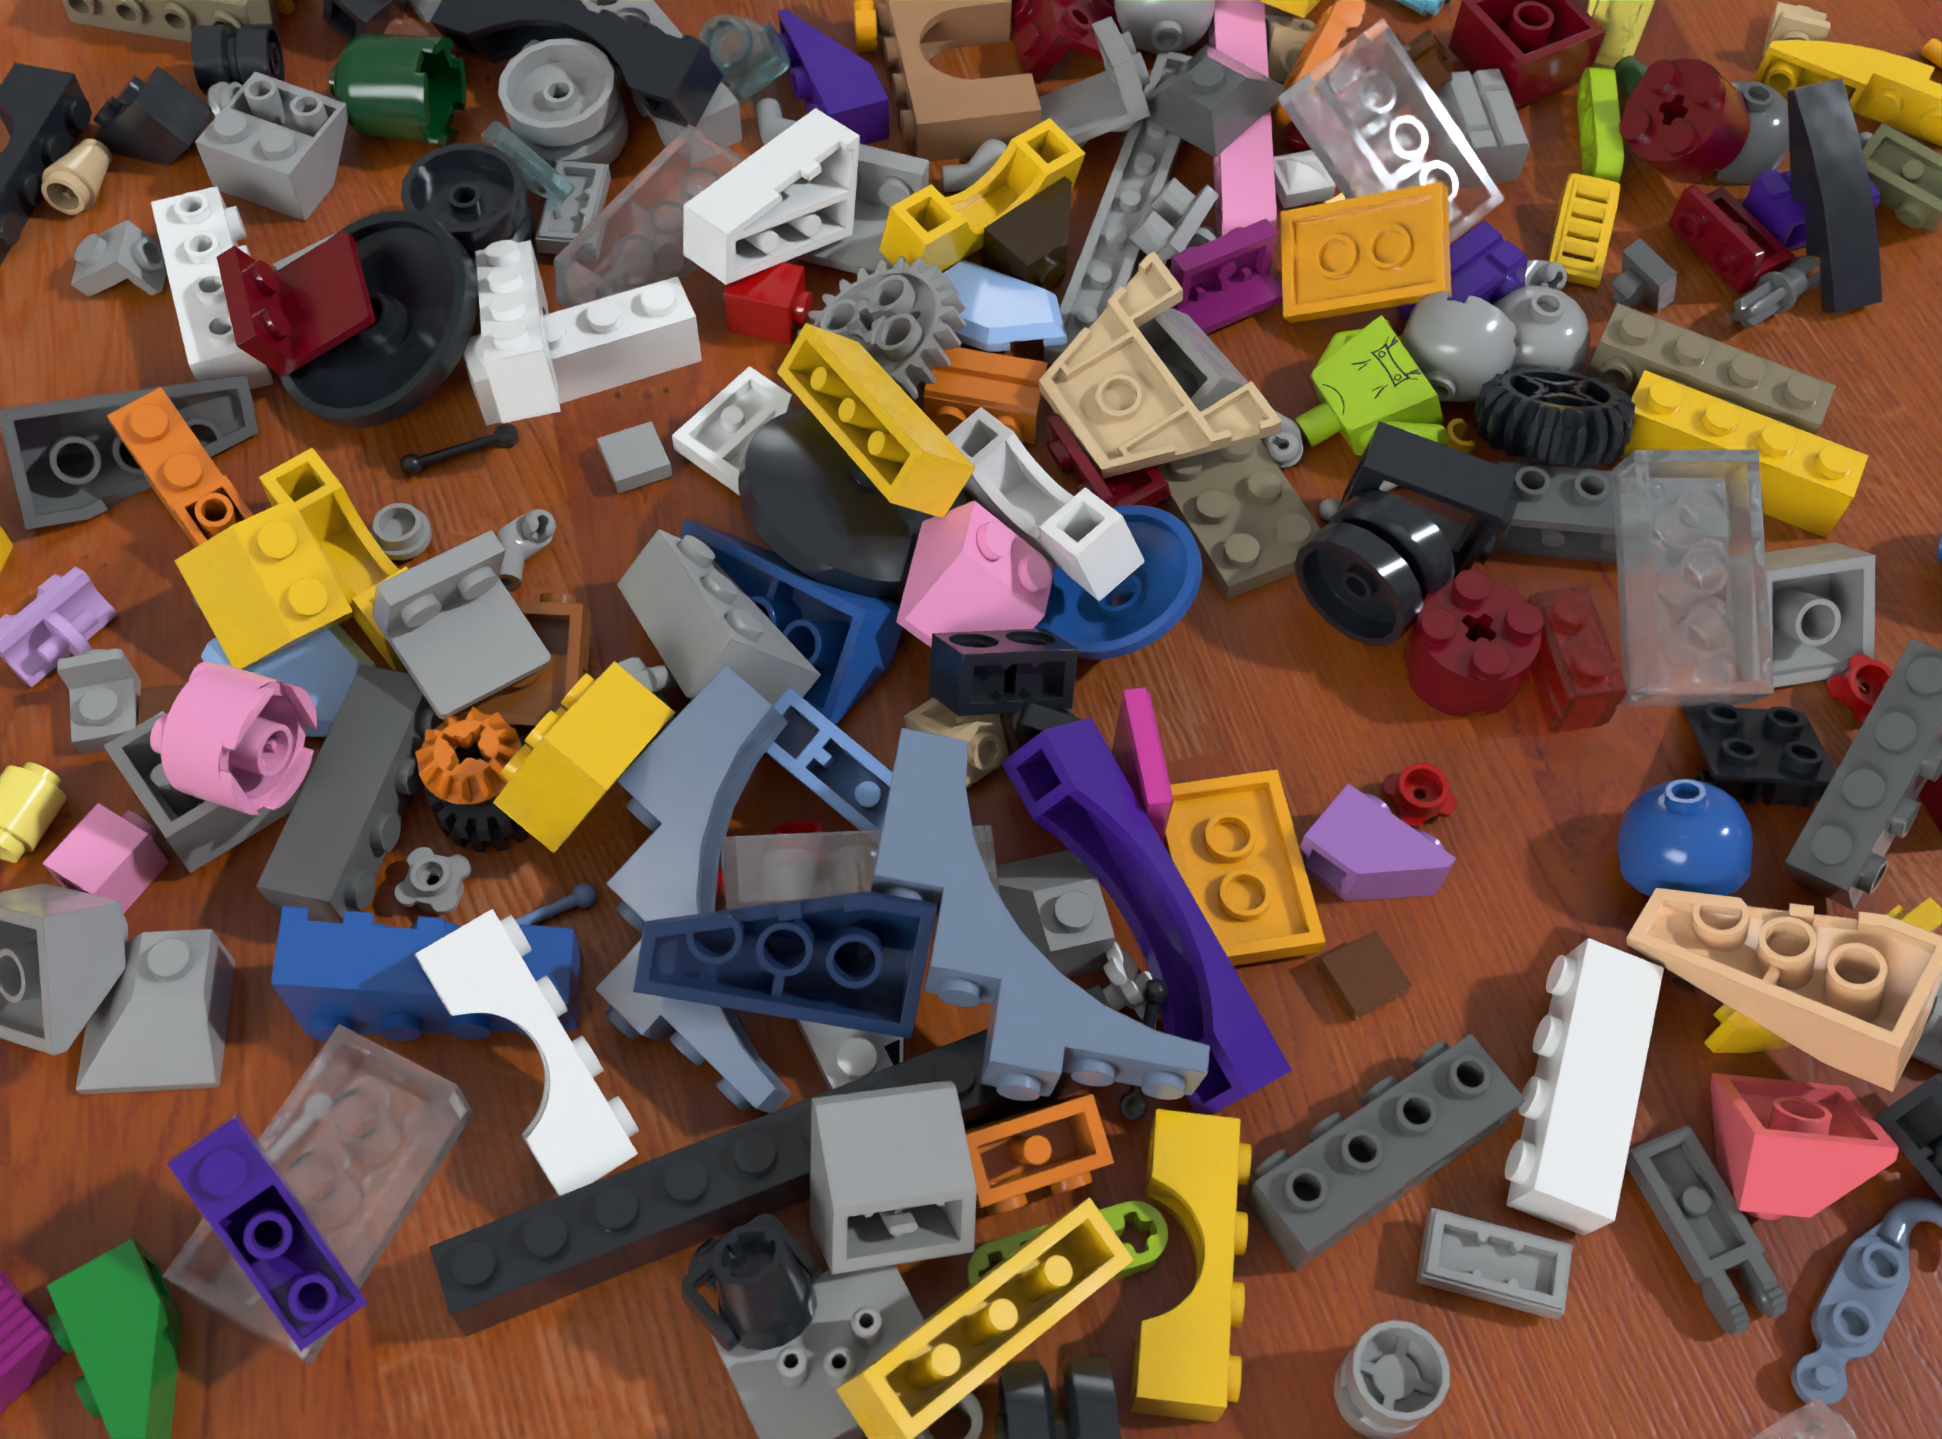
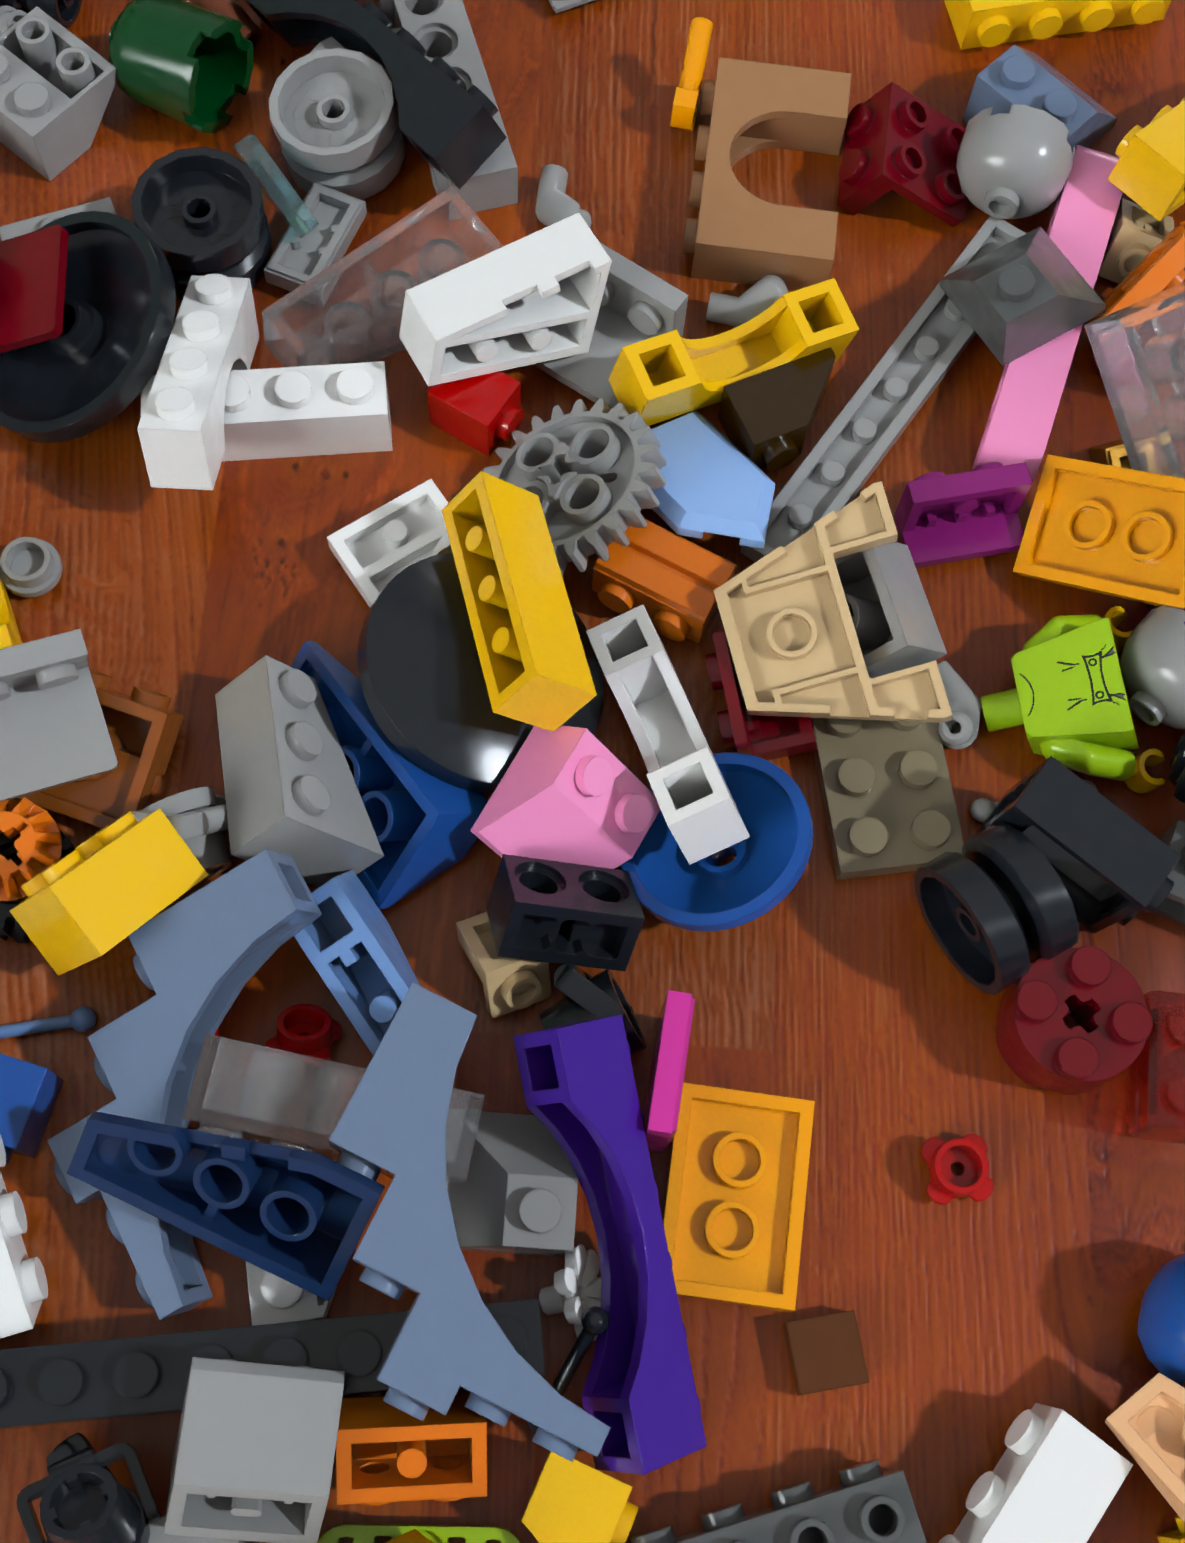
camera: 15 degrees right, 10 degrees up
black hinge [400,423,519,476] -> none
light grey arm [497,508,556,590] -> none
light grey tile [597,421,673,494] -> none
clear light blue piece [699,14,791,104] -> none
dark purple slope [773,9,889,145] -> none
light grey bracket [1038,17,1151,148] -> none
light grey hips [1128,177,1219,265] -> none
white tile [1273,148,1336,208] -> none
medium lavender slope [1300,783,1456,902] -> none

